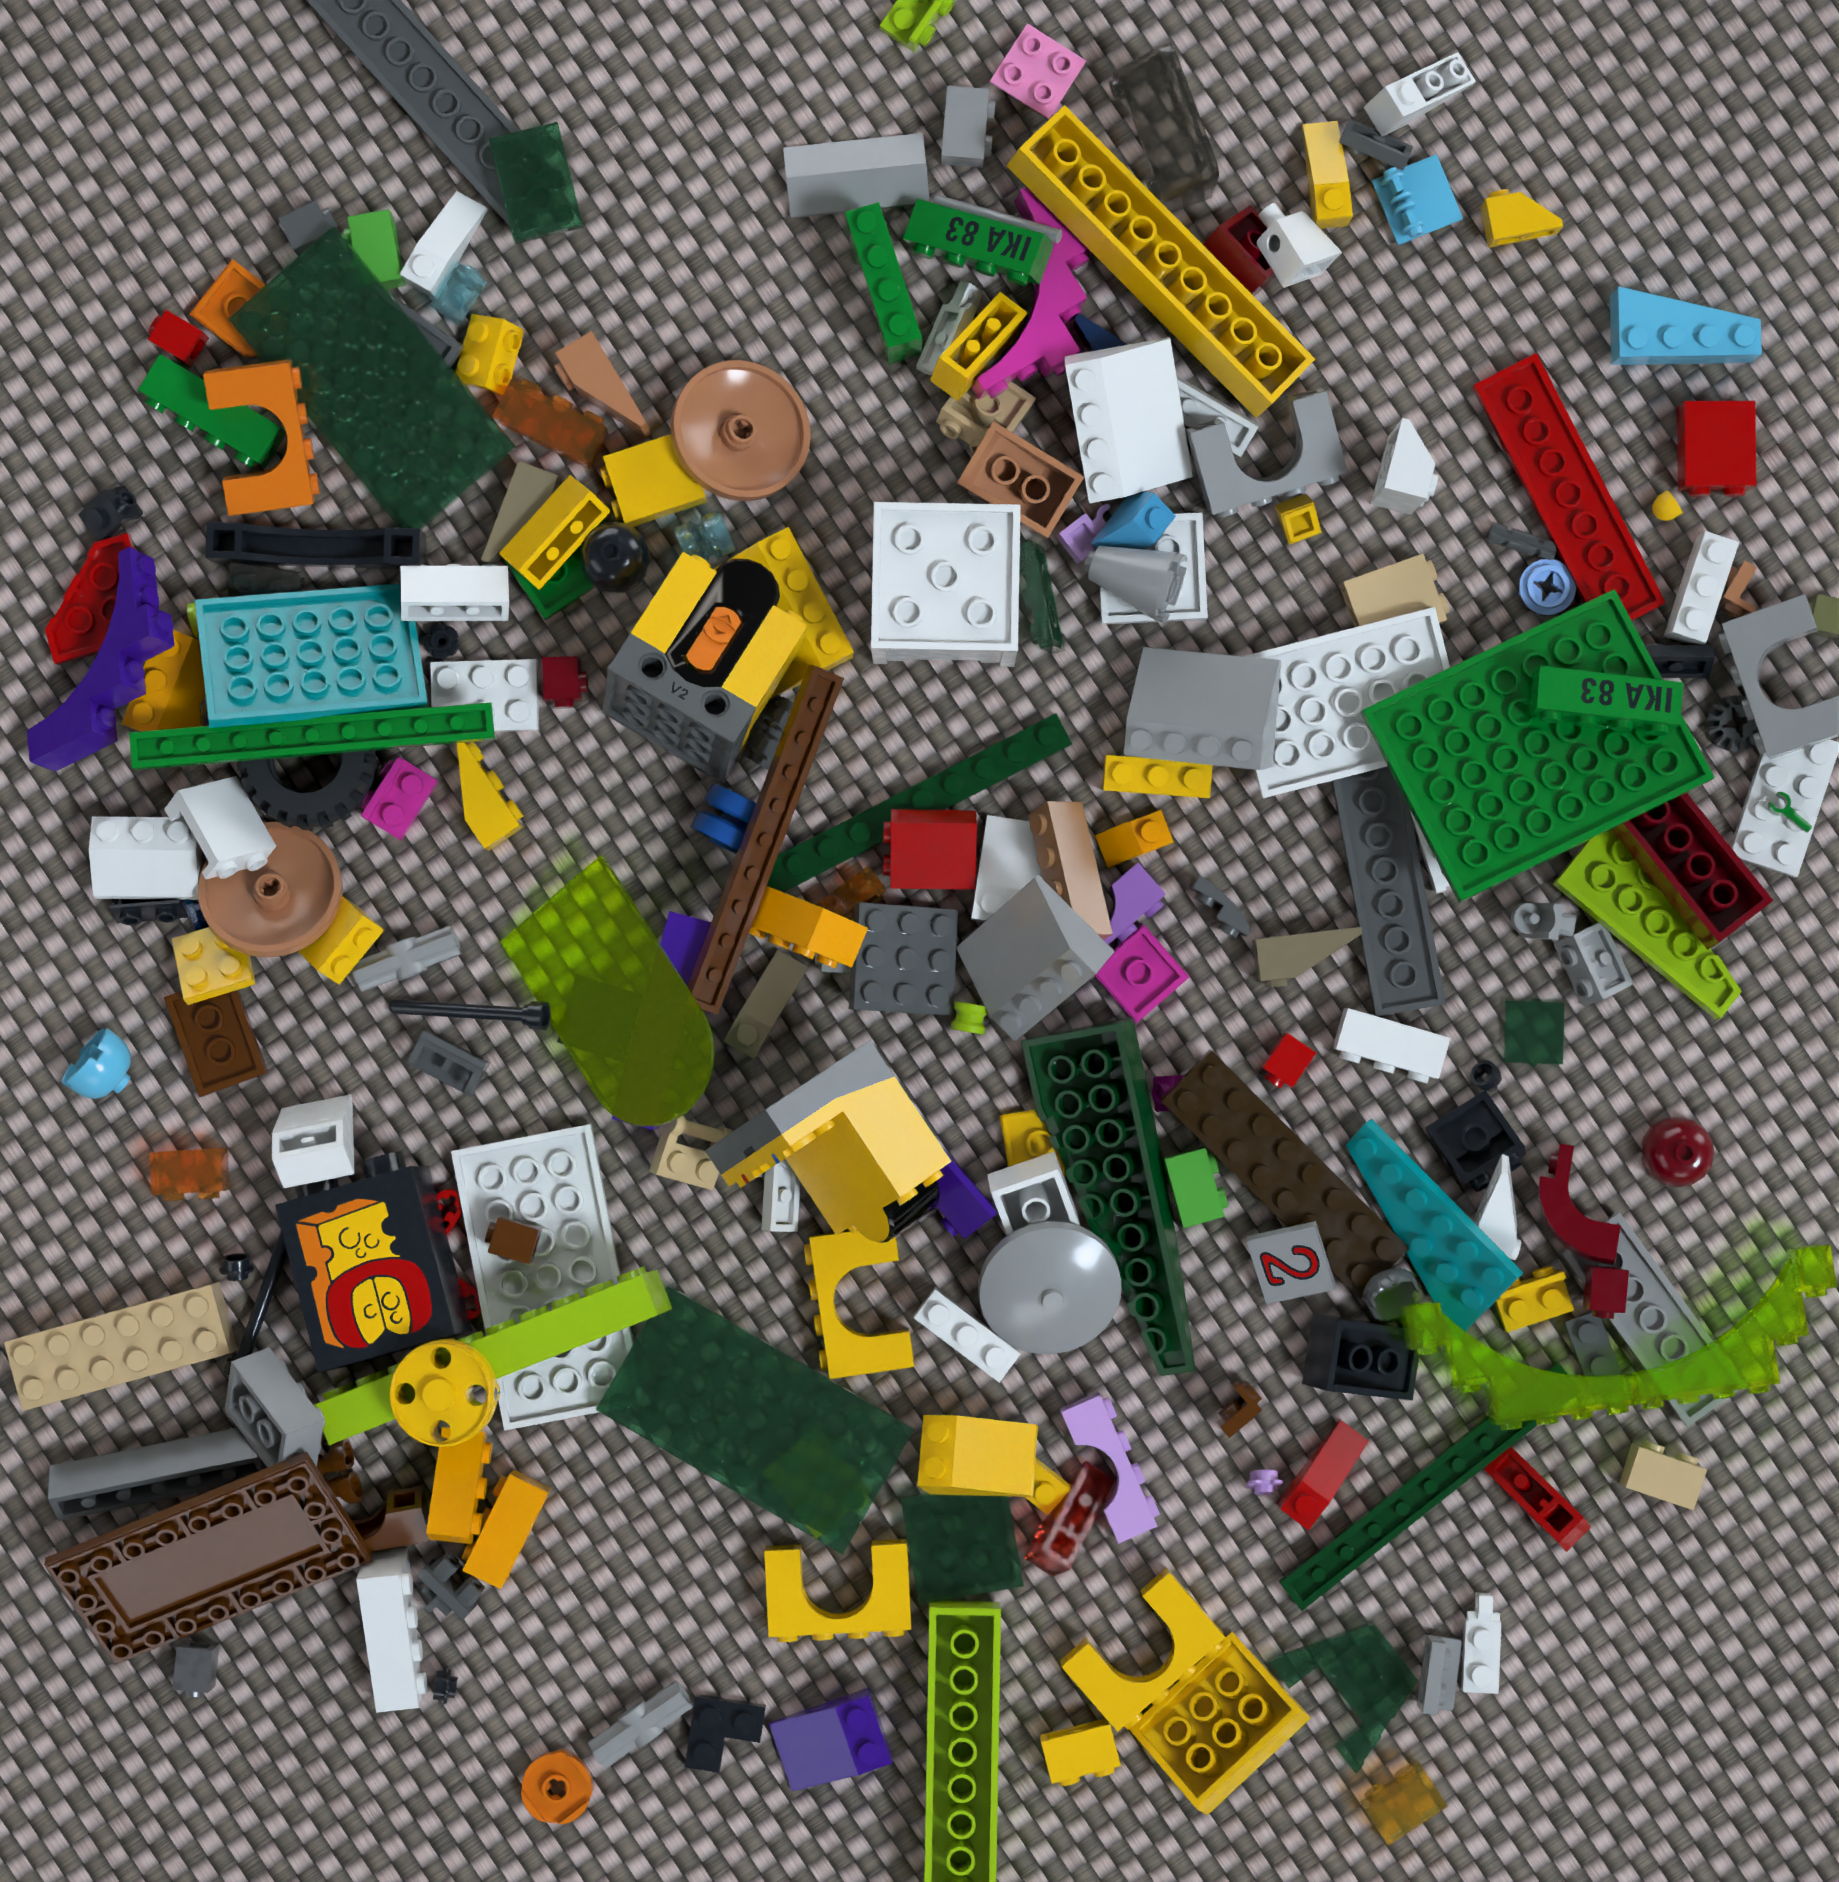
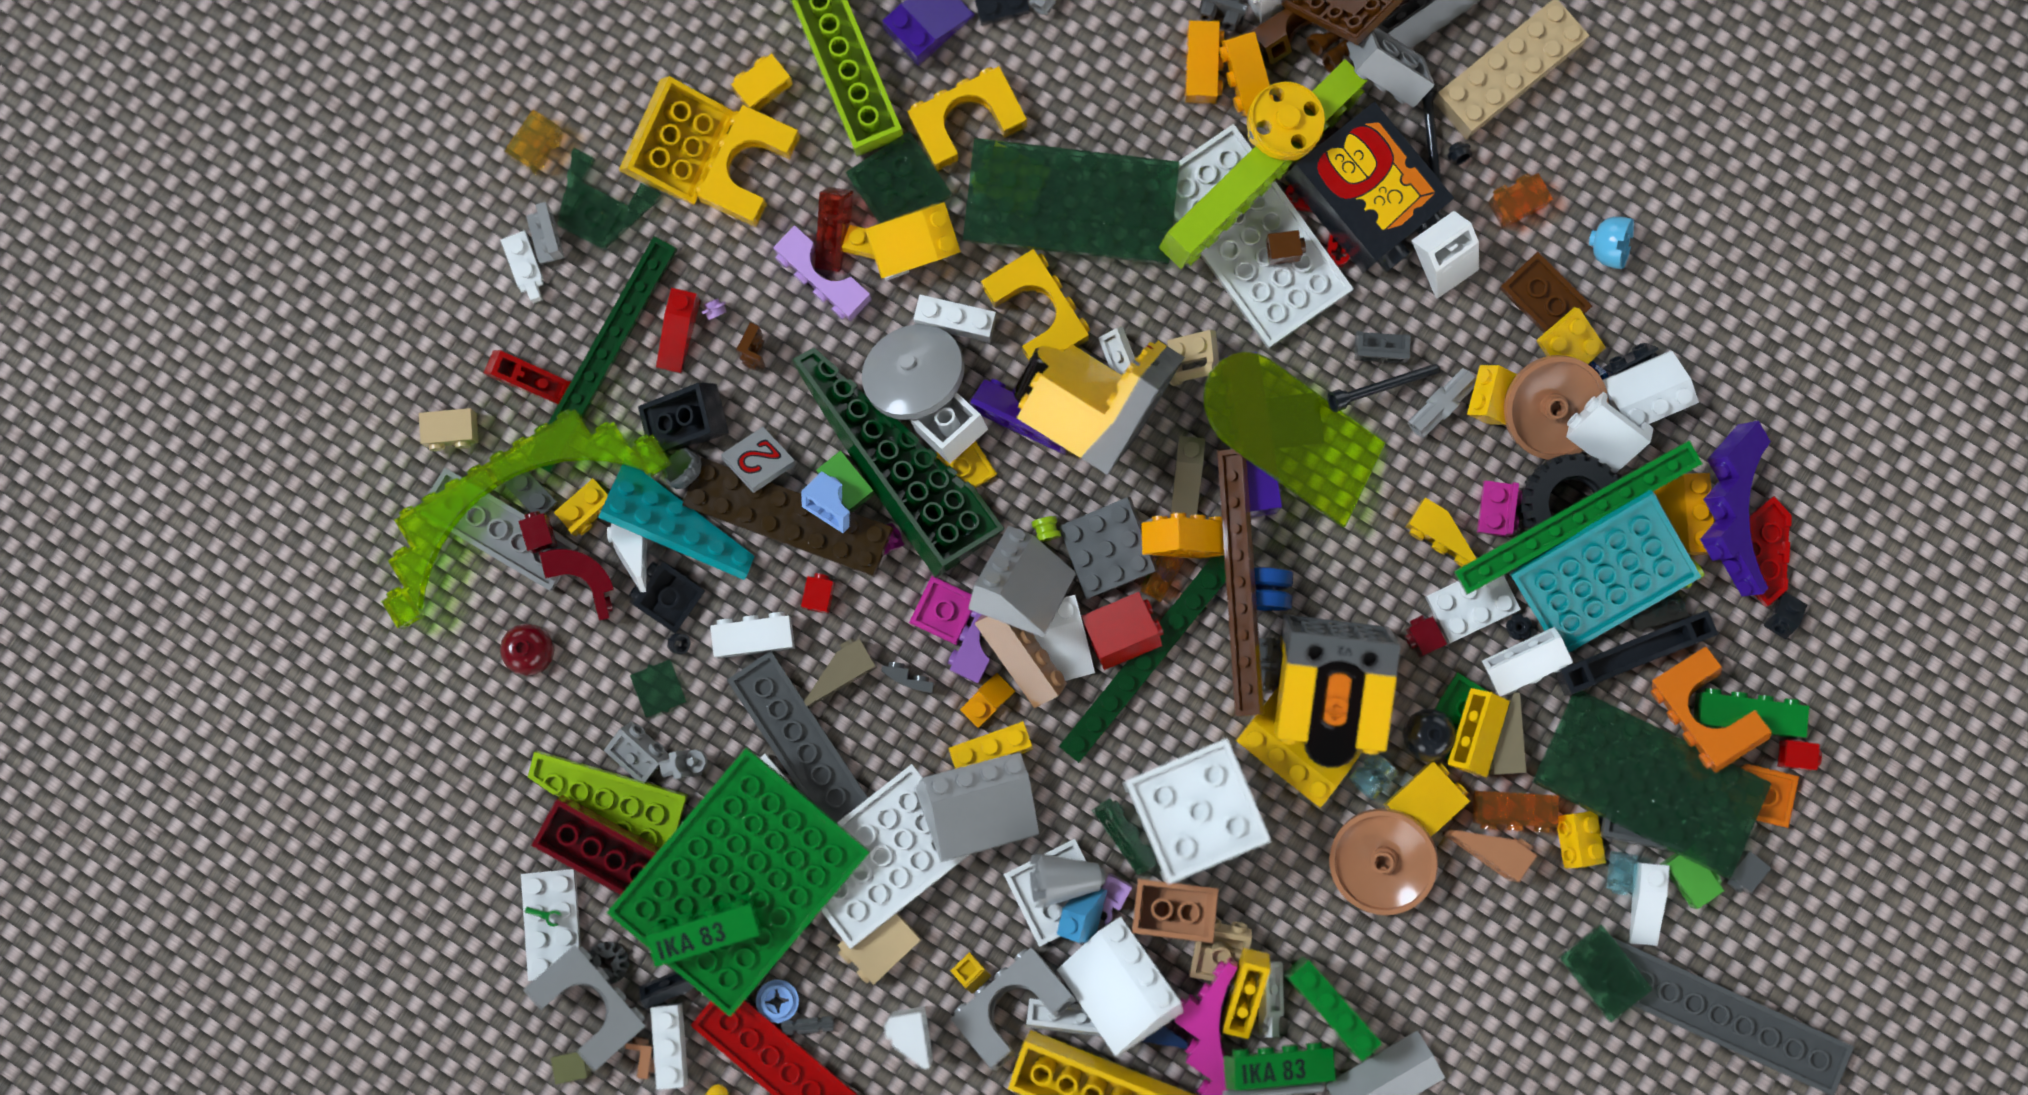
camera: 160 degrees right, 5 degrees down
none -> light blue arch [801,471,850,533]

